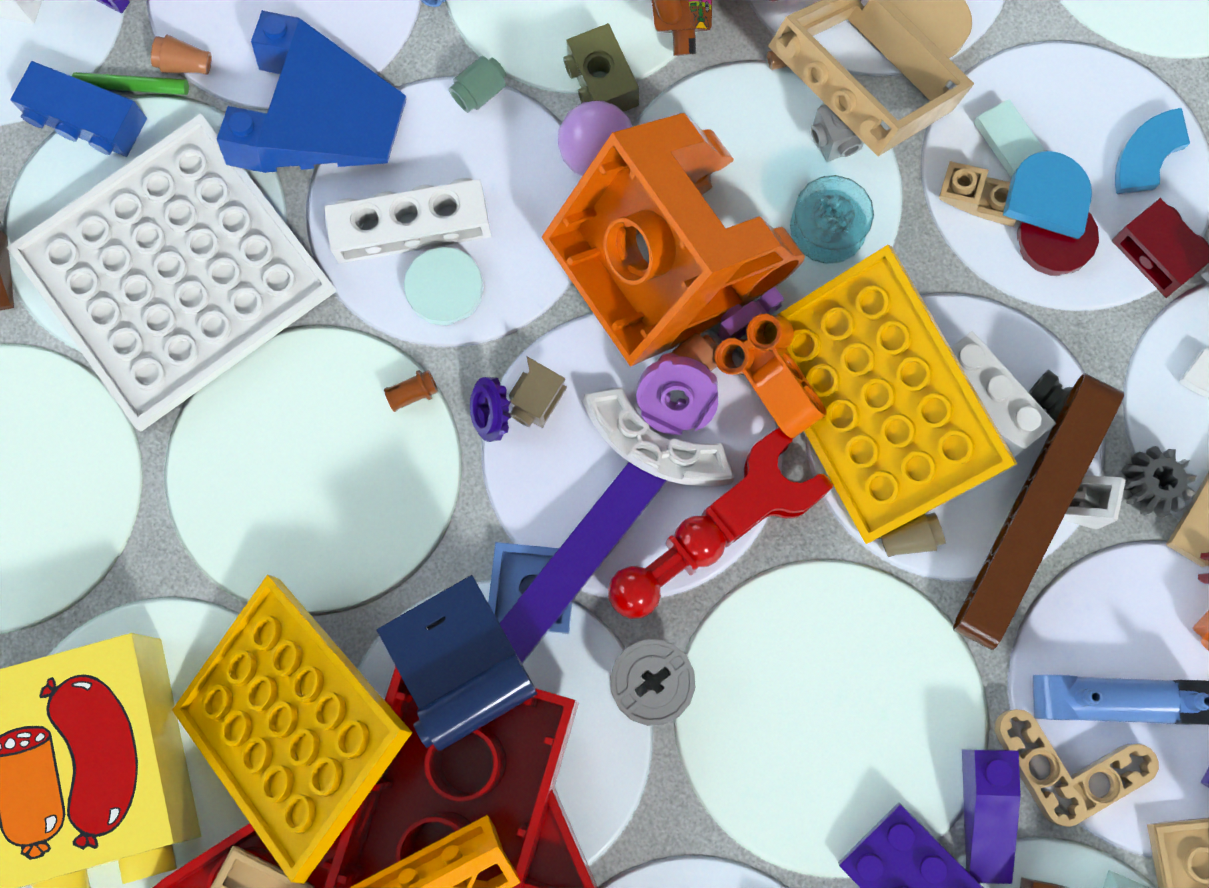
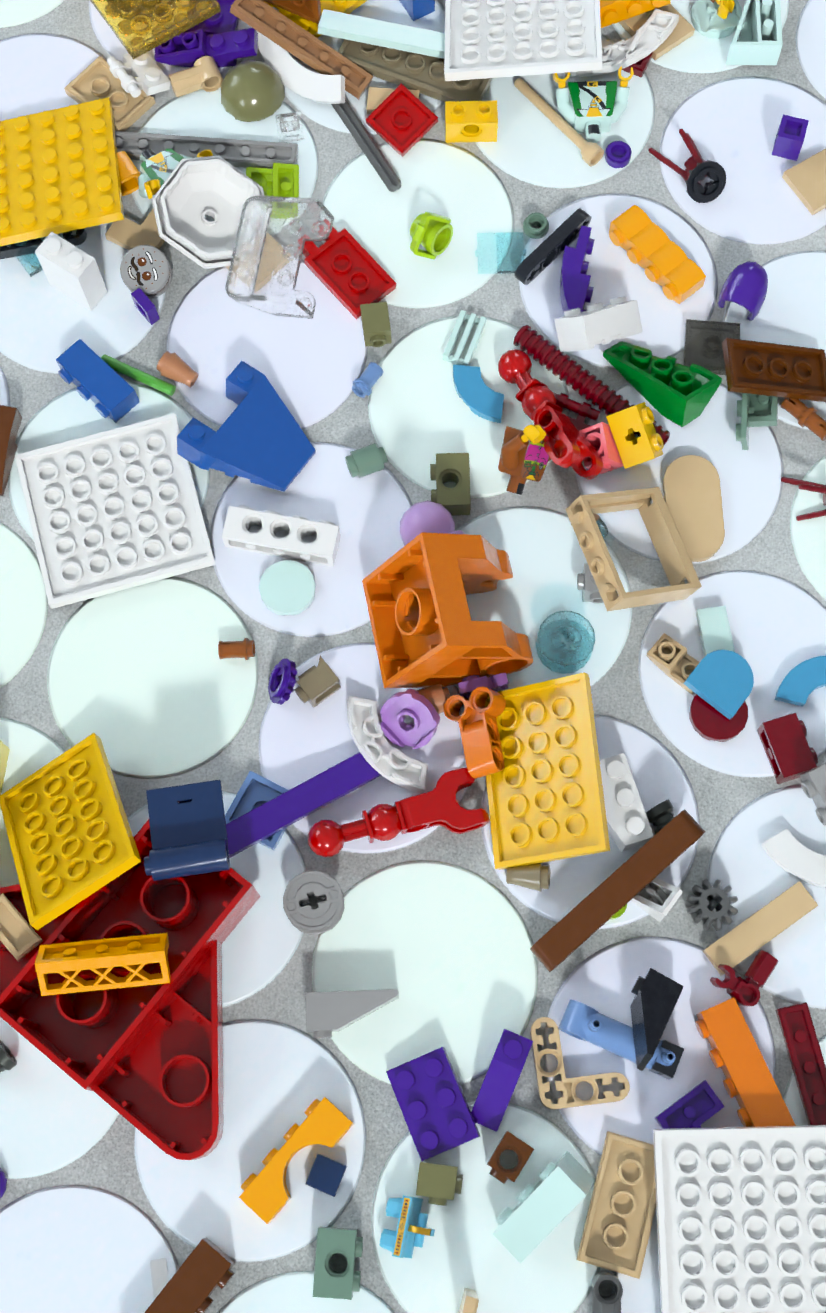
camera: 20 degrees right, 5 degrees down
none -> light grey slope [305,989,399,1038]
none -> black slope [630,968,684,1071]

